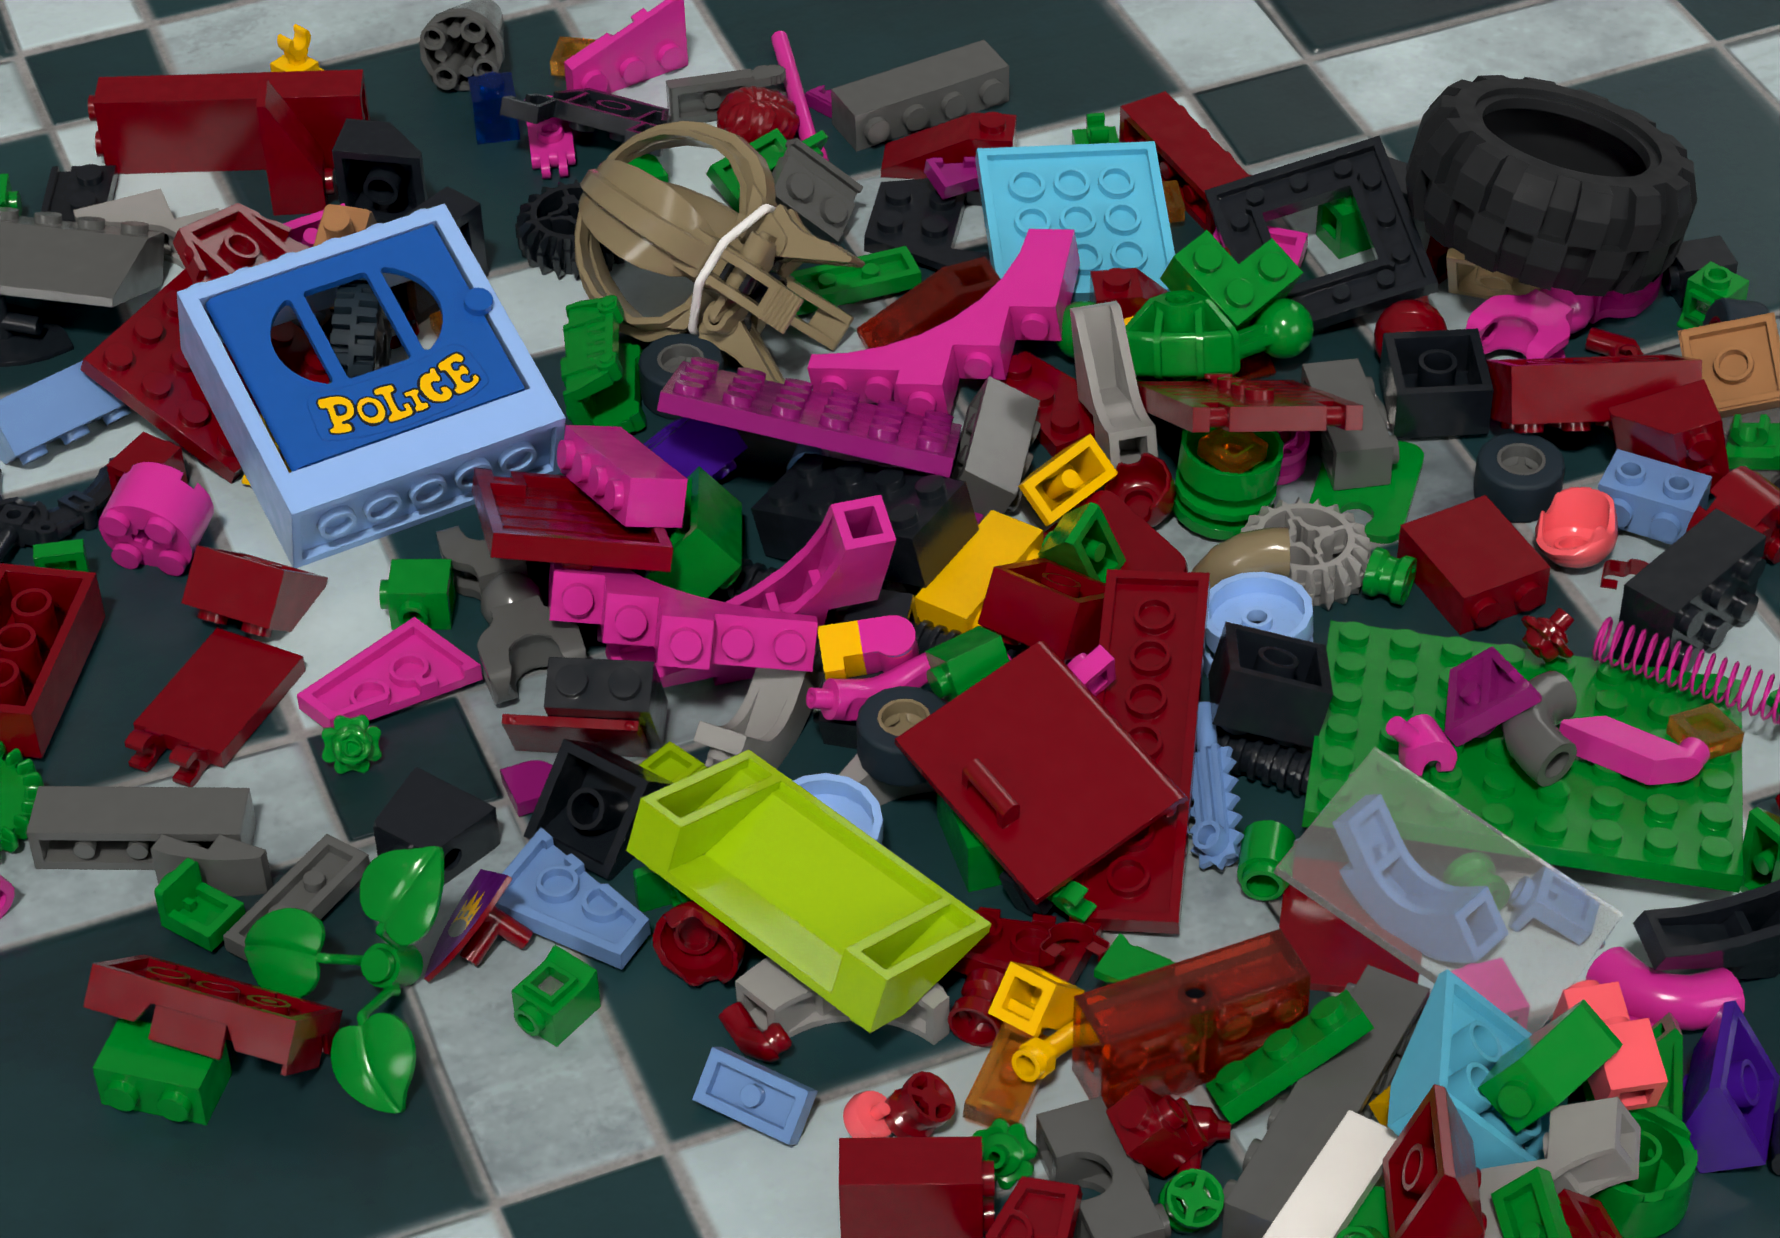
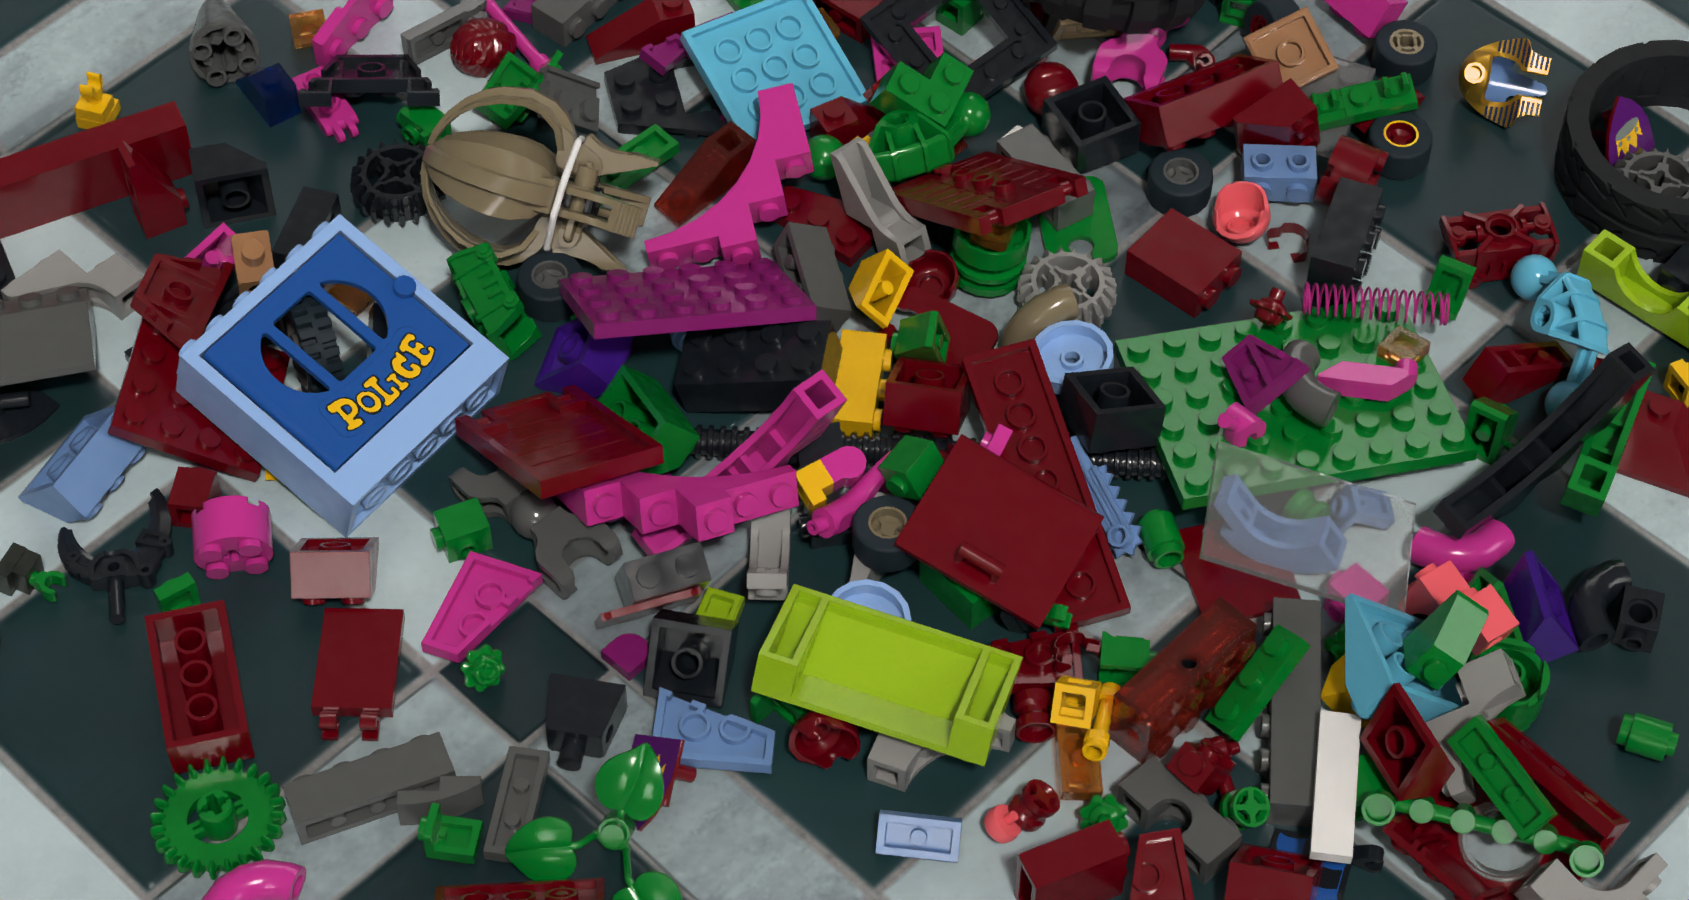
camera: 25 degrees left, 10 degrees up
green window [511,945,601,1047] -> none
dark pink brick [557,425,688,528] -> none
dark red arm [718,1002,792,1063] -> none
green wheel [1362,547,1417,606] -> none

